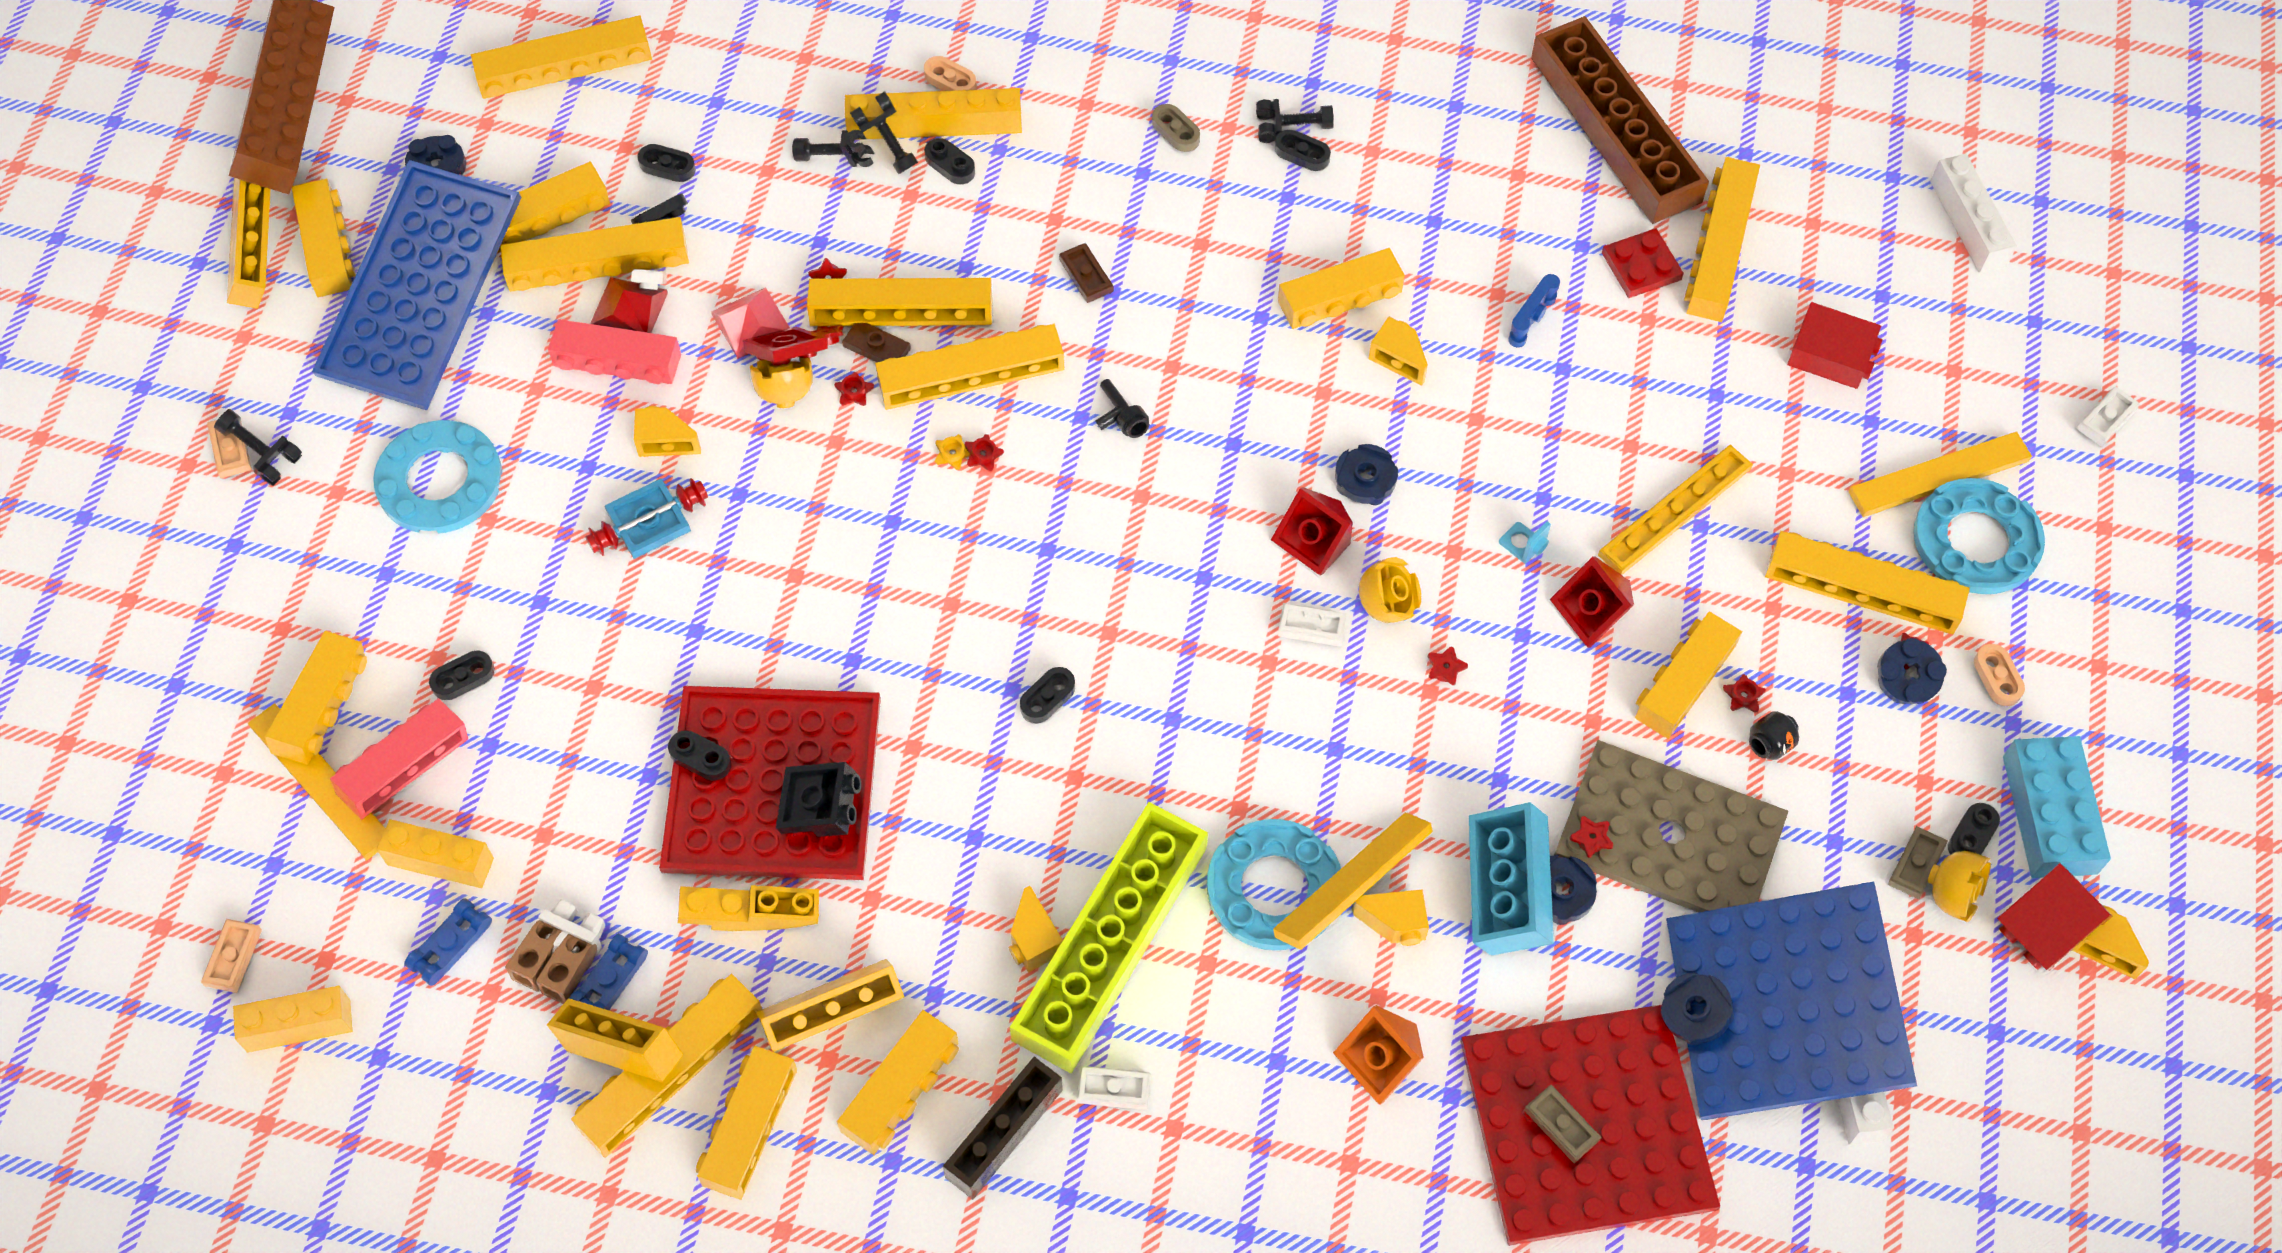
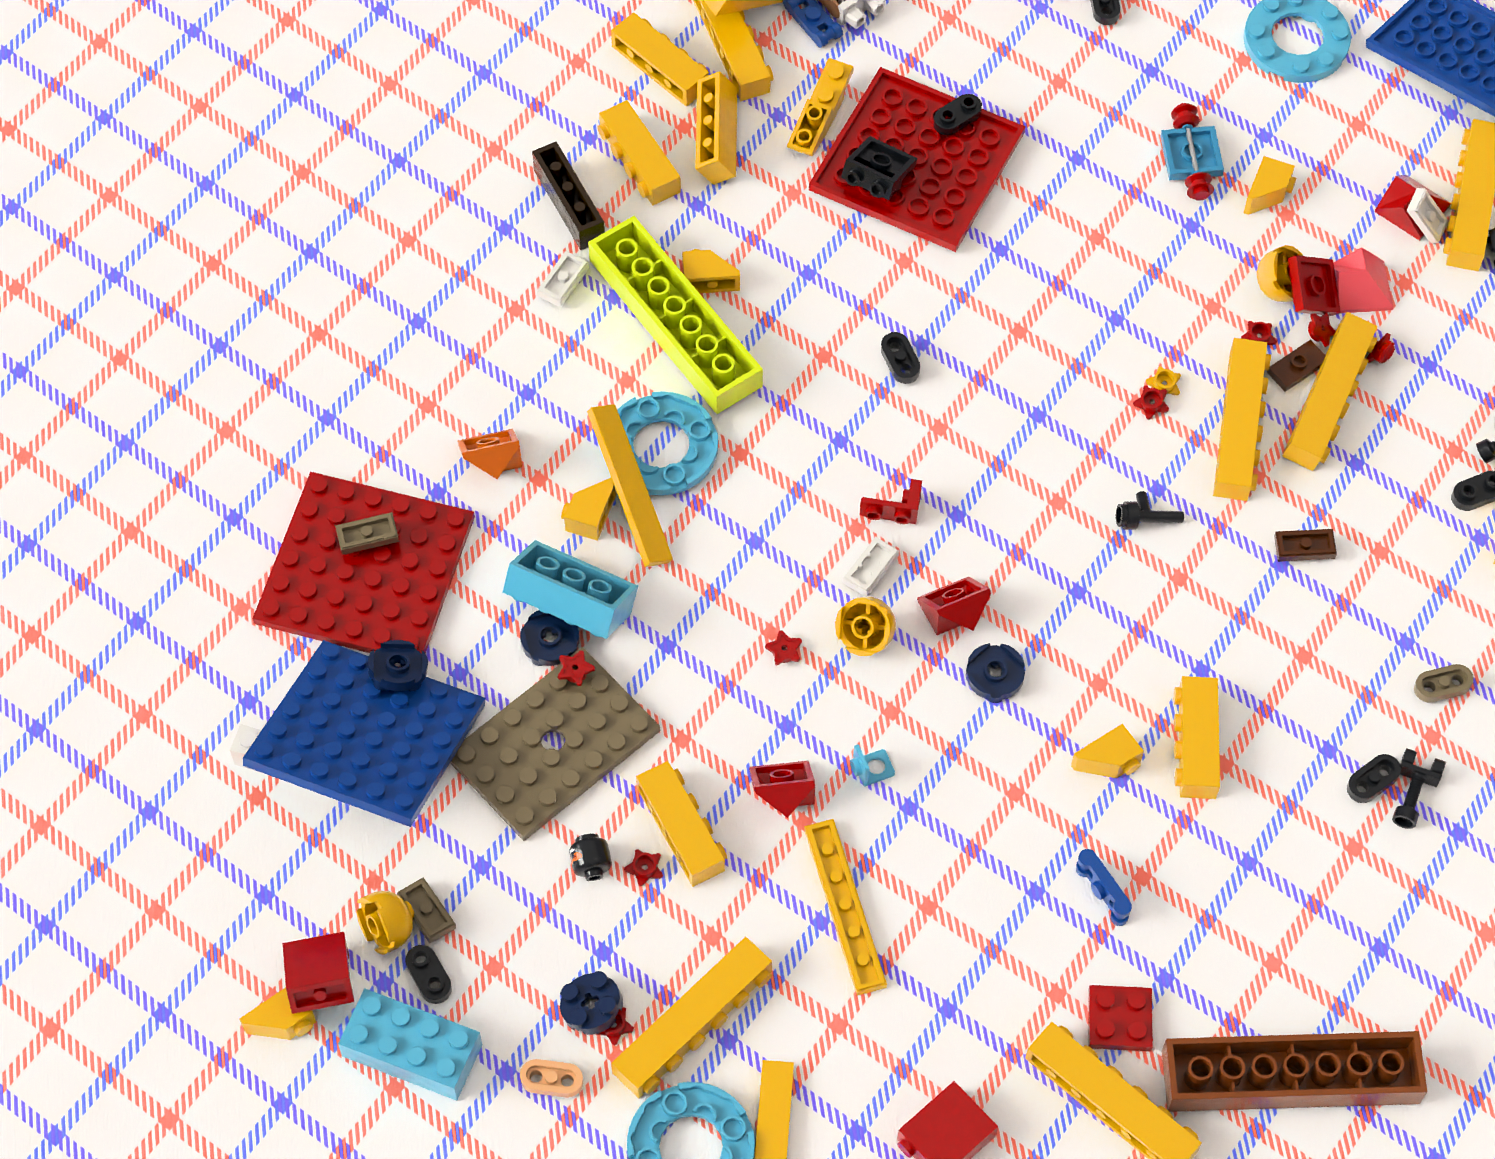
camera: 115 degrees right, 0 degrees up
coral brick [548,319,681,384] -> none
none -> red bracket [859,479,923,524]

